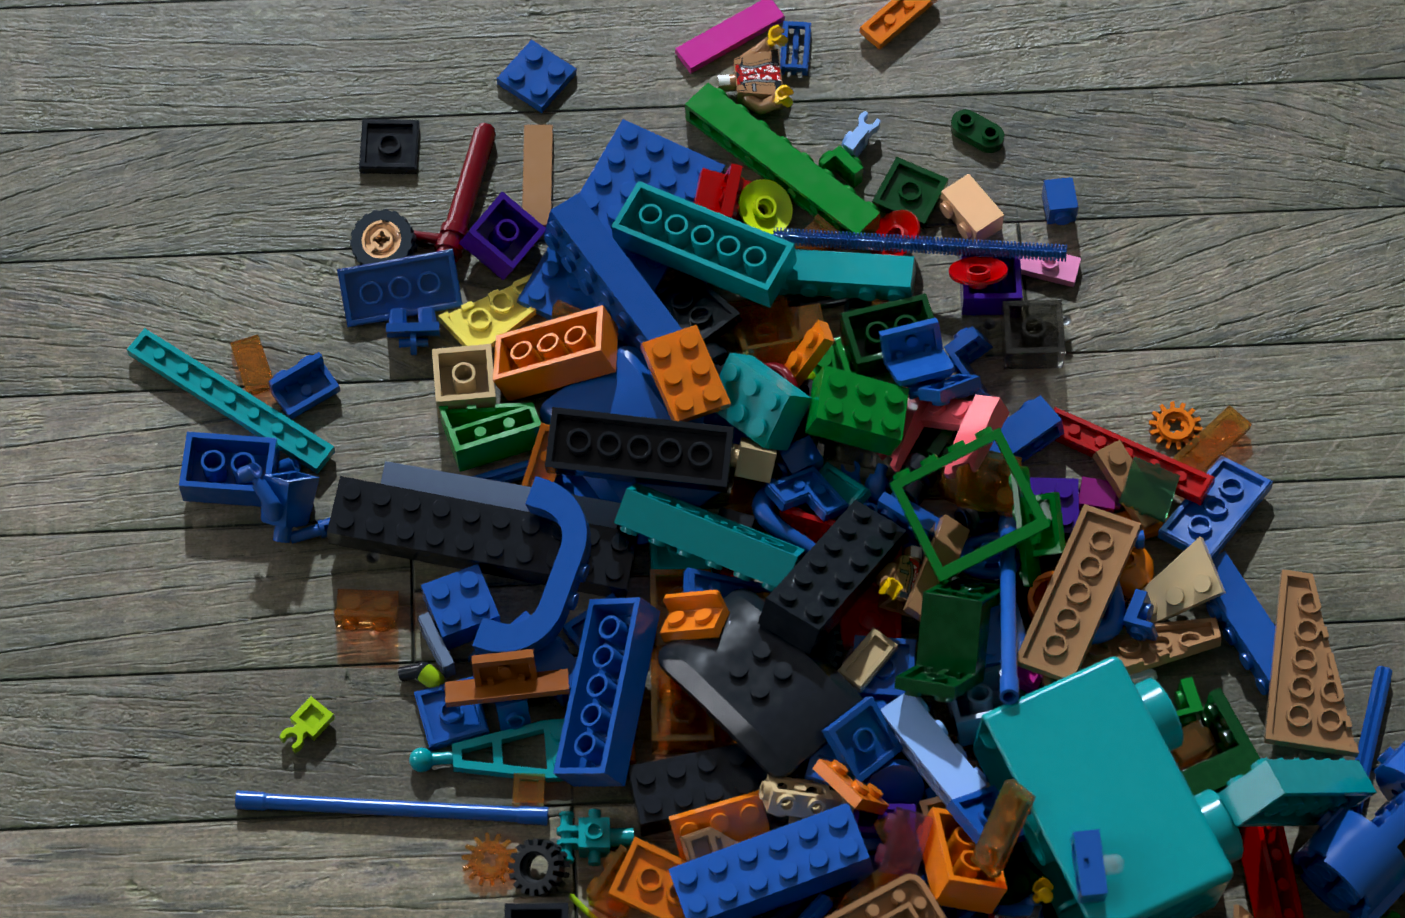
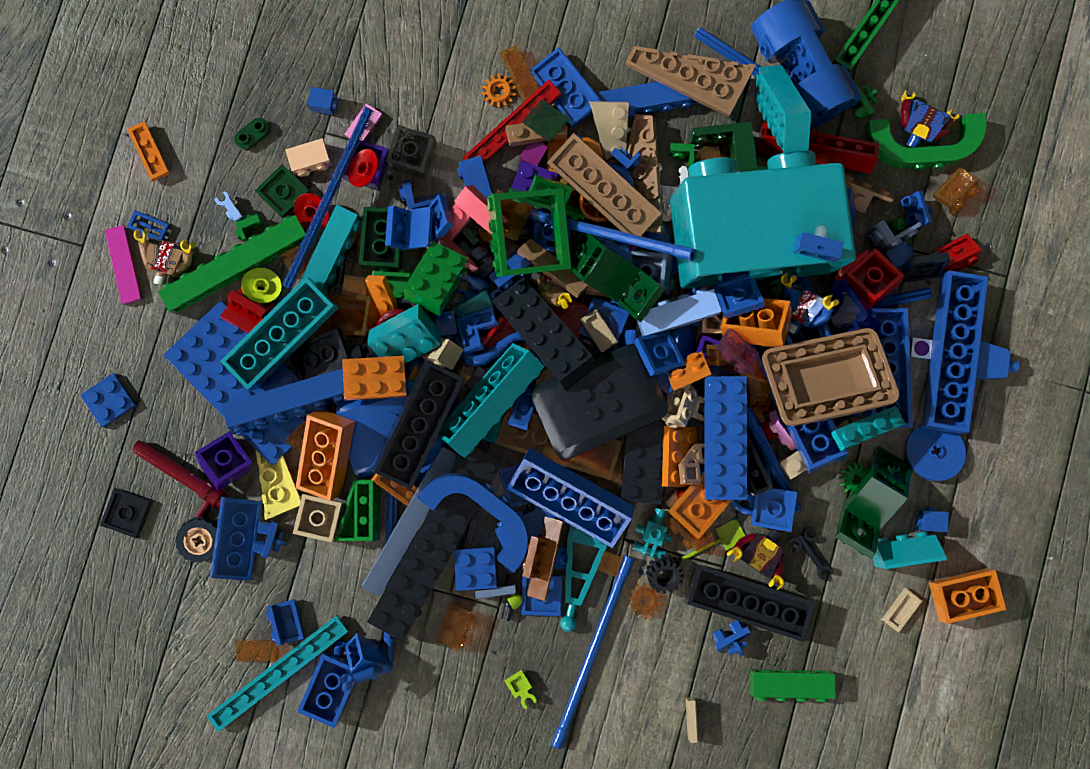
camera: 70 degrees left, 20 degrees up
medium nougat tile [522,125,553,228] -> none
orange bracket [660,590,730,642] -> none
clear orange plate [970,779,1036,878] -> none

